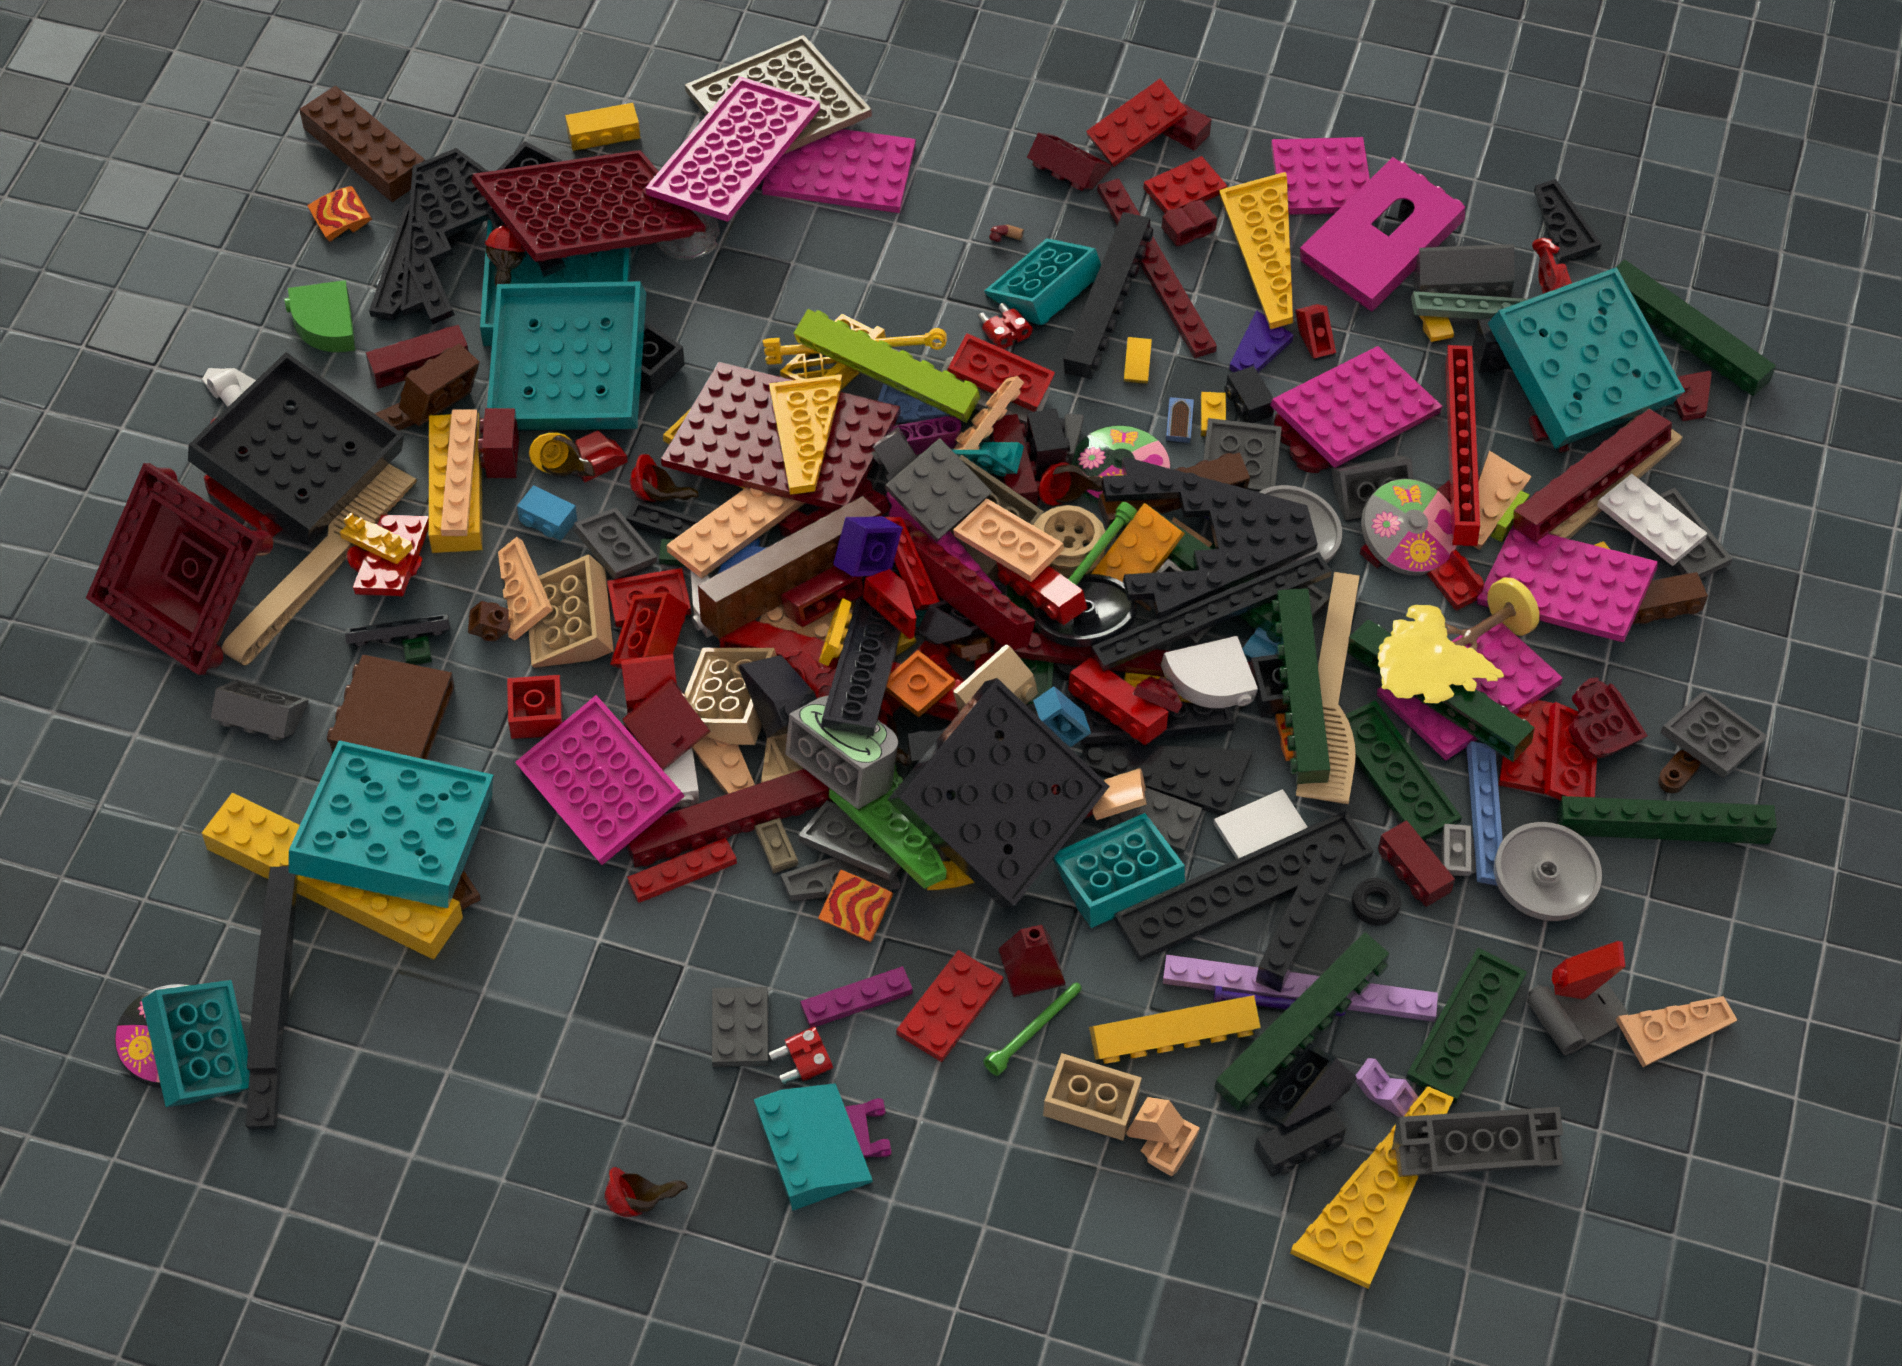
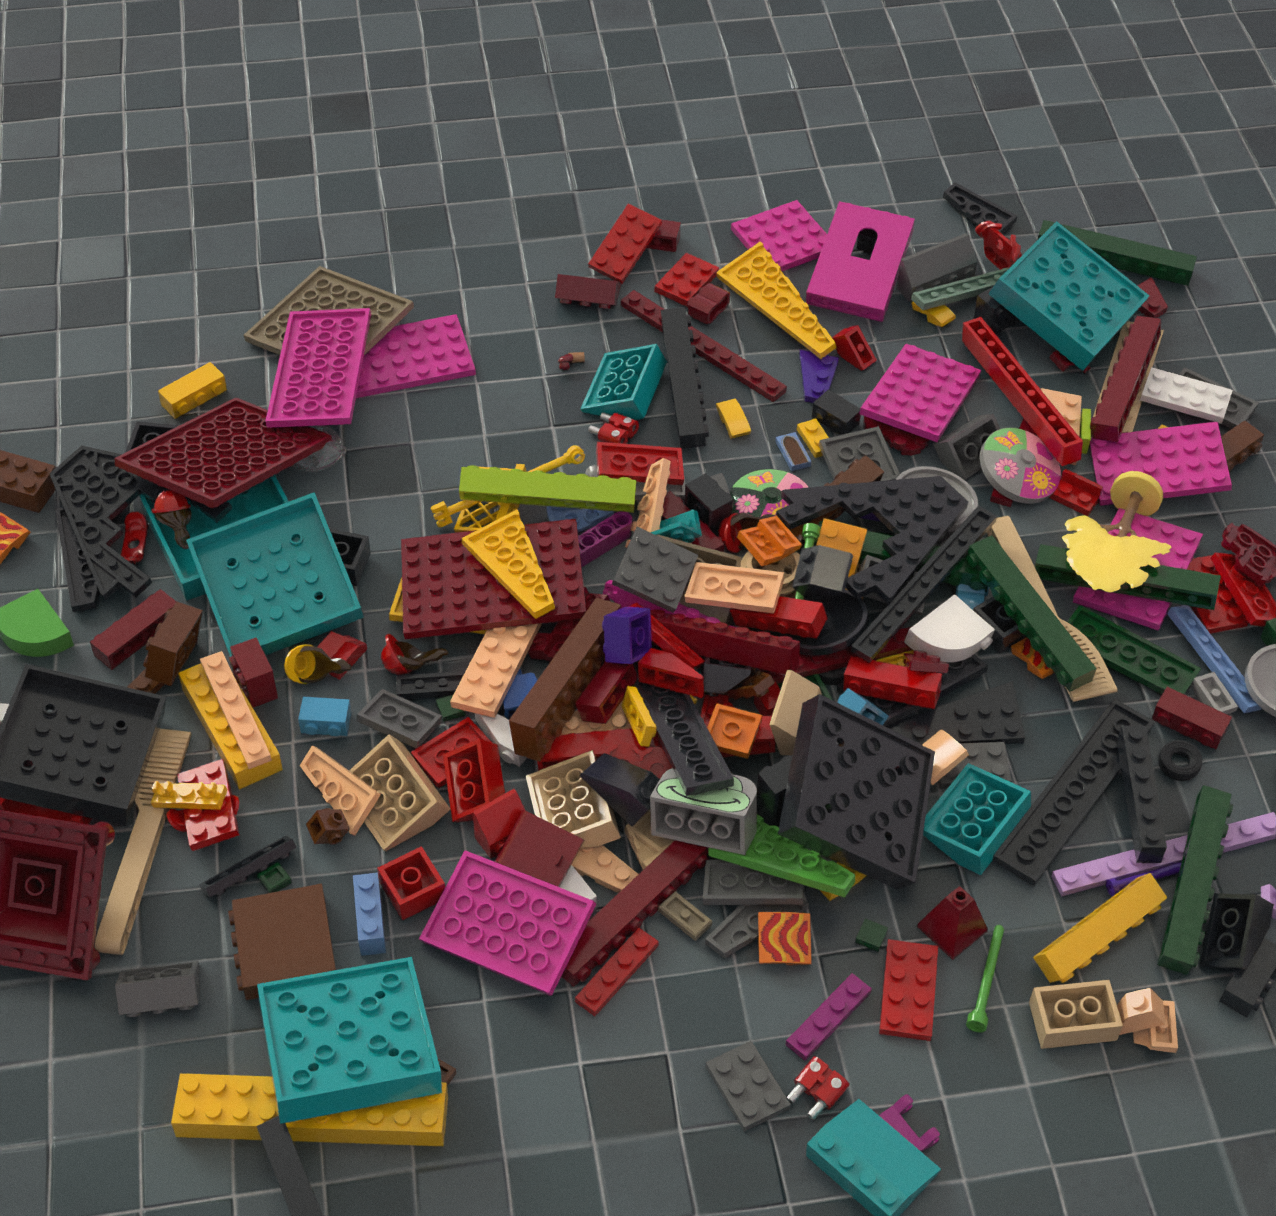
camera: 25 degrees left, 5 degrees down
dark grey slope [872,427,917,482] -> none
white tile [1213,789,1308,859] -> none
none -> red piece [120,511,148,564]
none -> medium blue brick [353,872,386,956]
none -> orange slope [737,516,802,567]
none -> slope [792,545,853,601]
none -> dark green tile [855,918,888,952]

